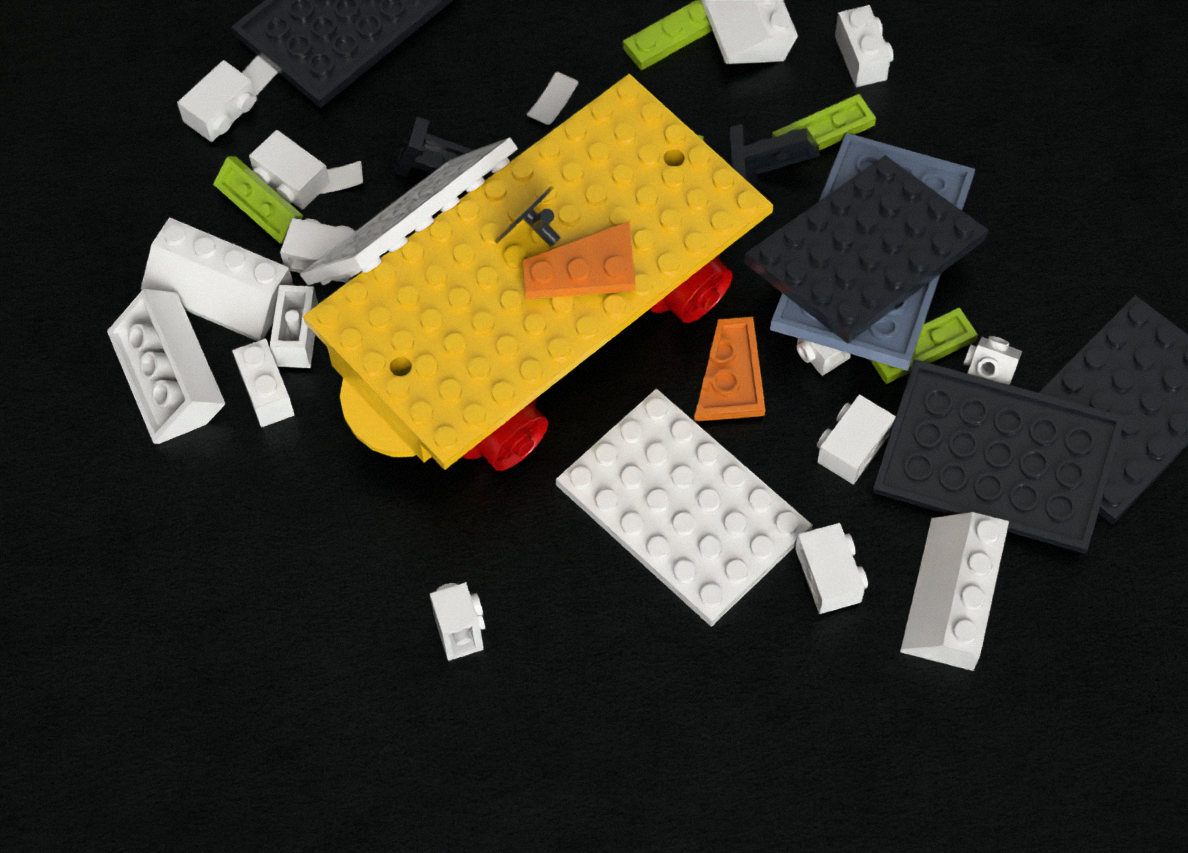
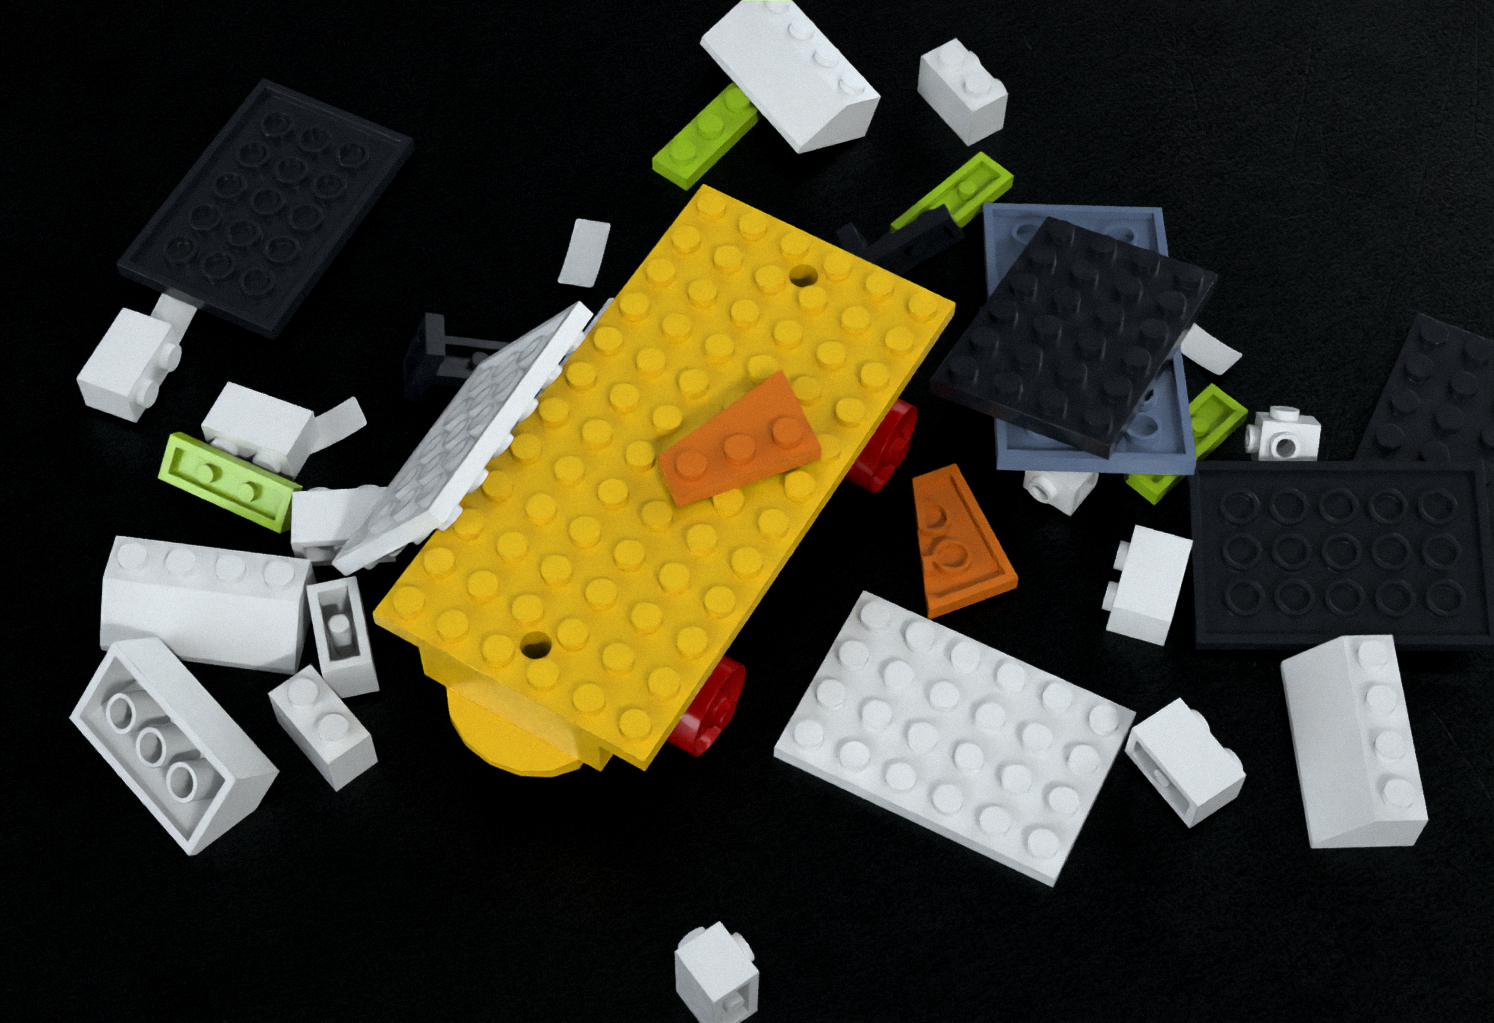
camera: 20 degrees left, 5 degrees down
black shield [495,186,561,247] -> none
none -> white sticker [1181,323,1242,375]

